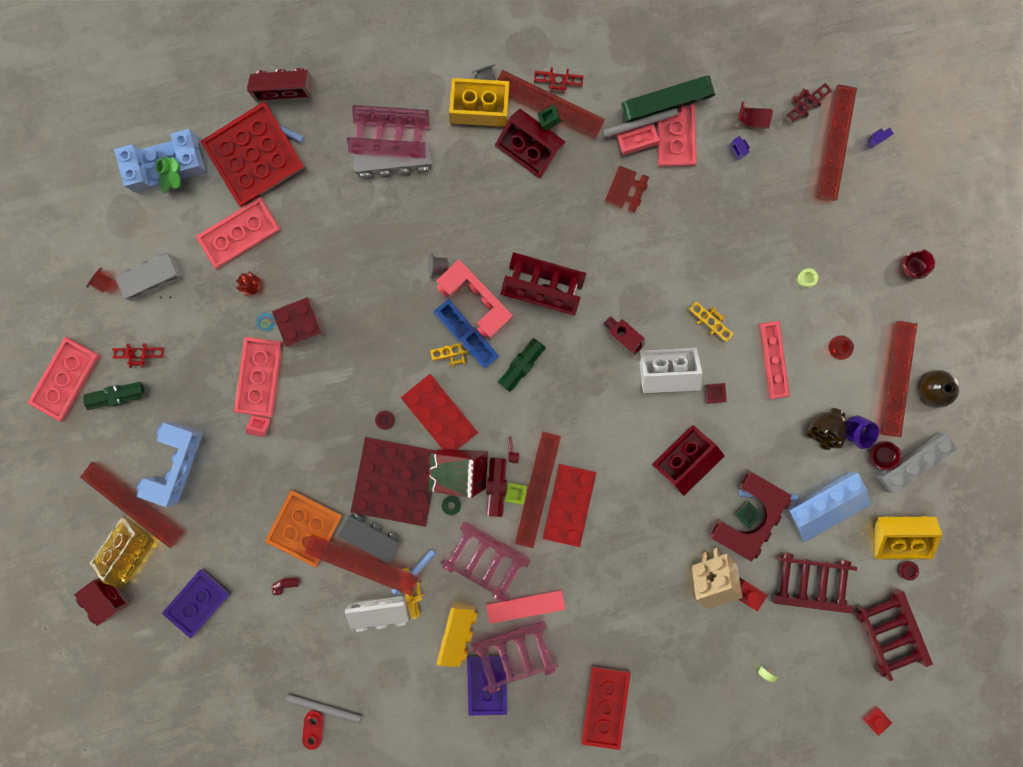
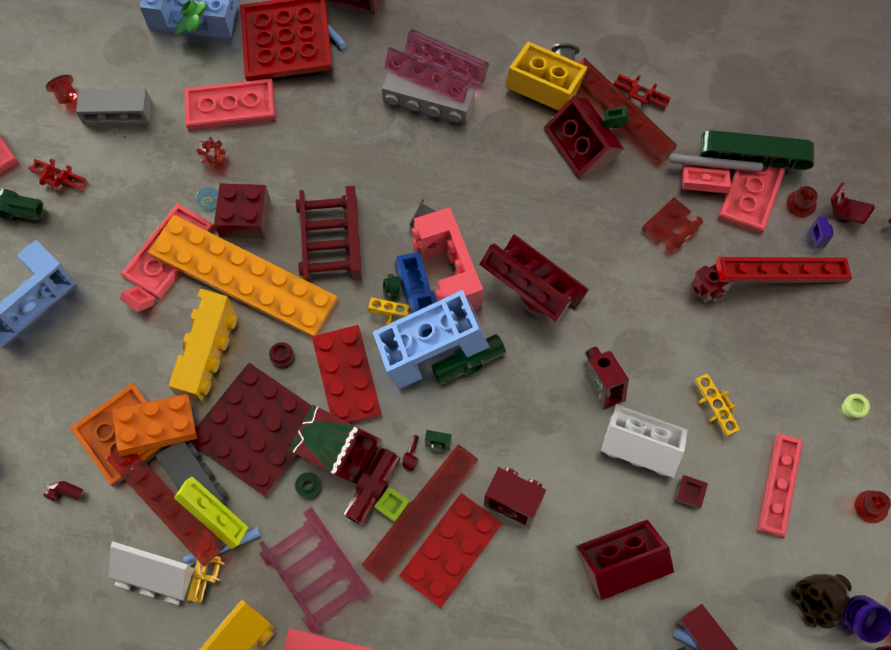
camera: 20 degrees right, 20 degrees down
none -> orange plate [112,393,197,457]
none -> light orange plate [148,215,338,337]
none -> yellow wedge [168,288,238,402]
none -> neon yellow plate [174,476,249,549]
none -> dark red fence [296,186,362,283]
none -> light blue plate [373,290,489,388]
none -> dark green plate [383,274,400,298]
none -> dark green plate [425,430,452,452]
none -> dark red brick [484,467,546,529]
none -> dark red brick [692,264,732,303]
none -> red tile [715,257,852,283]
none -> clear red piece [786,186,818,217]

